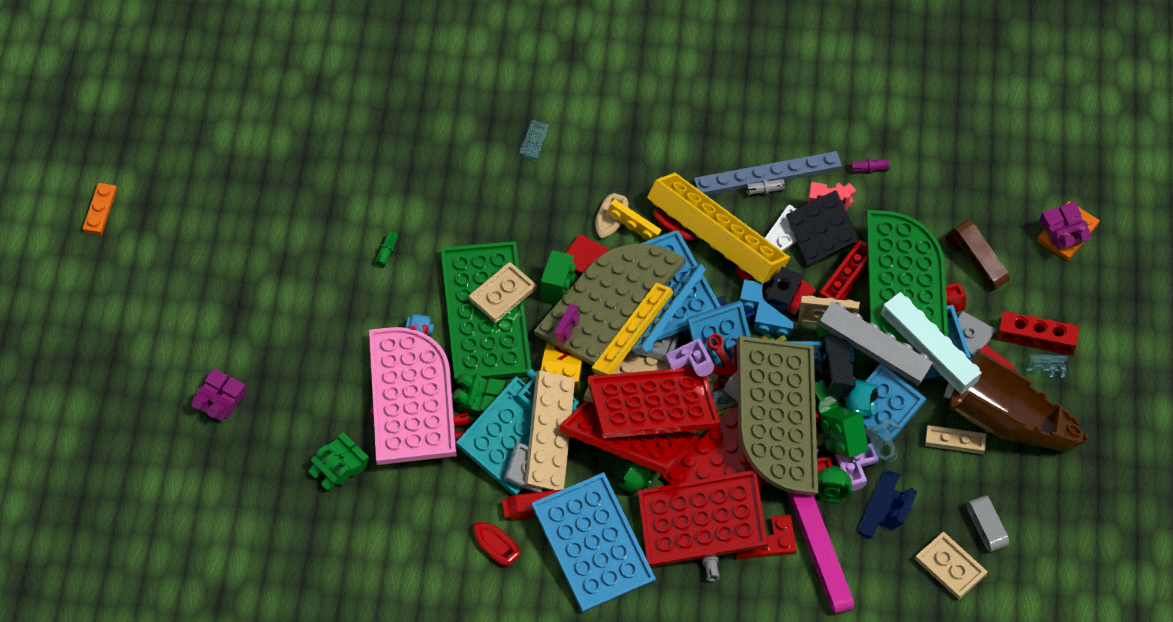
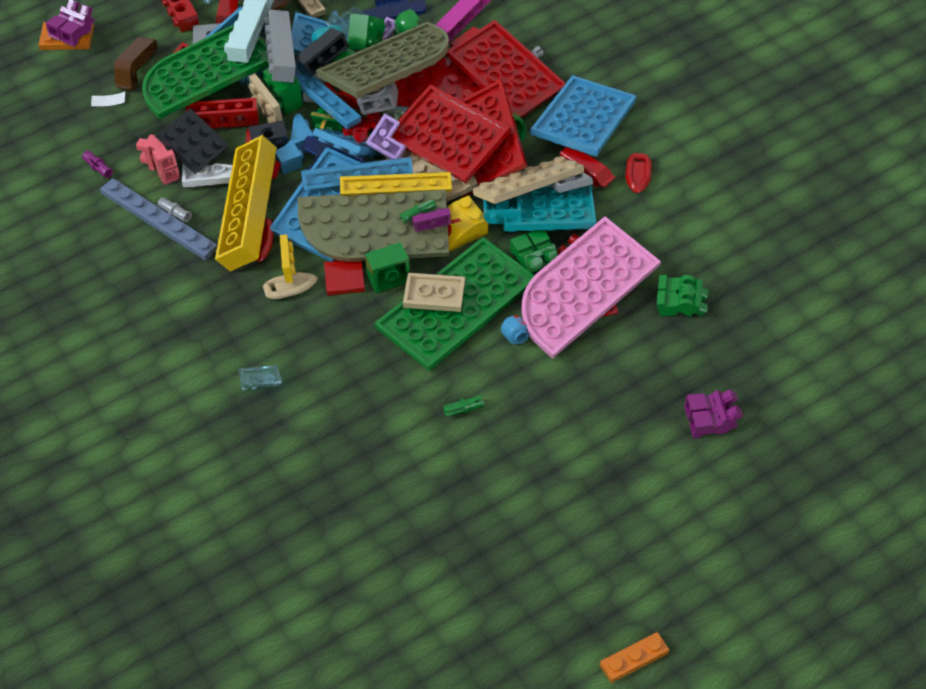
camera: 125 degrees left, 5 degrees down
none -> white sticker [91,92,125,106]
none -> green axle [399,199,437,224]

